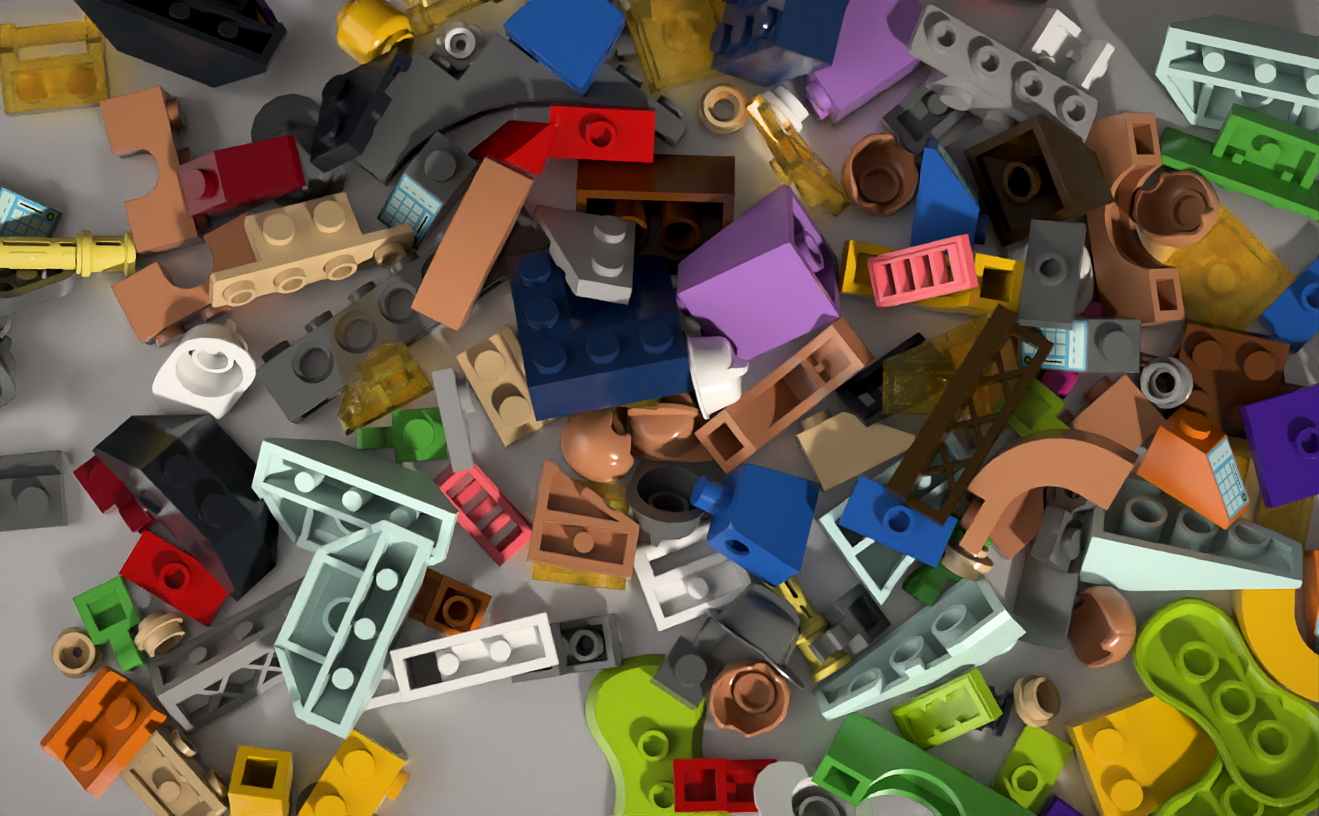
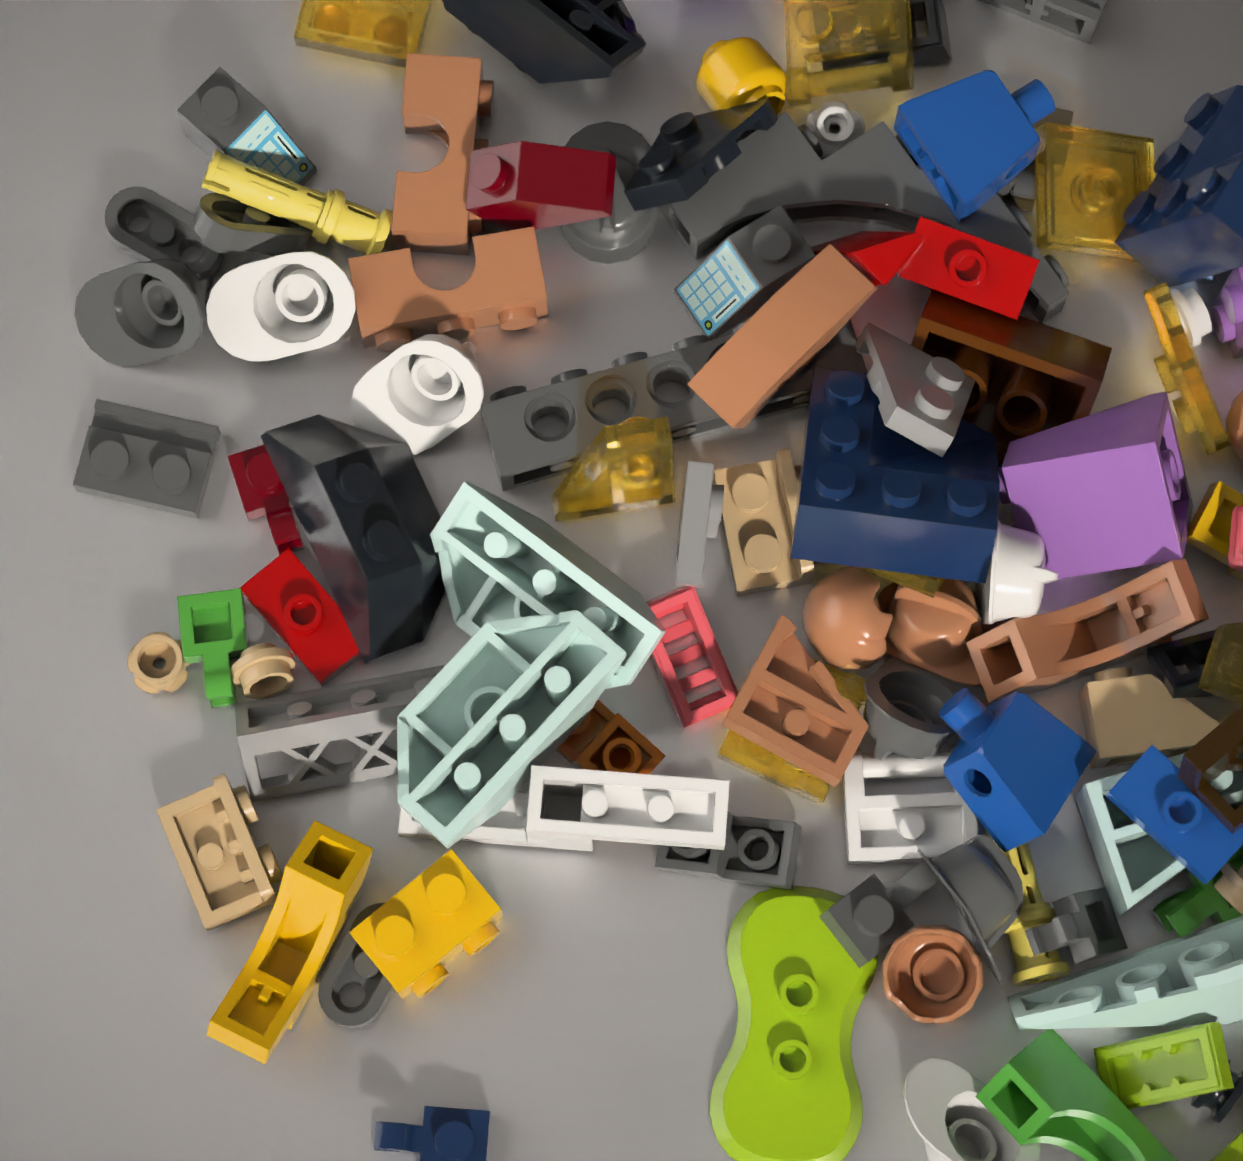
camera: 15 degrees right, 10 degrees down
orange bracket [39,666,167,798] -> none
tan bracket [209,192,415,307] -> none
bright green plate [355,407,448,463] -> none
red slope [673,758,777,814] -> none
tan plate [698,83,750,135] -> none
none -> white piece [206,251,356,362]

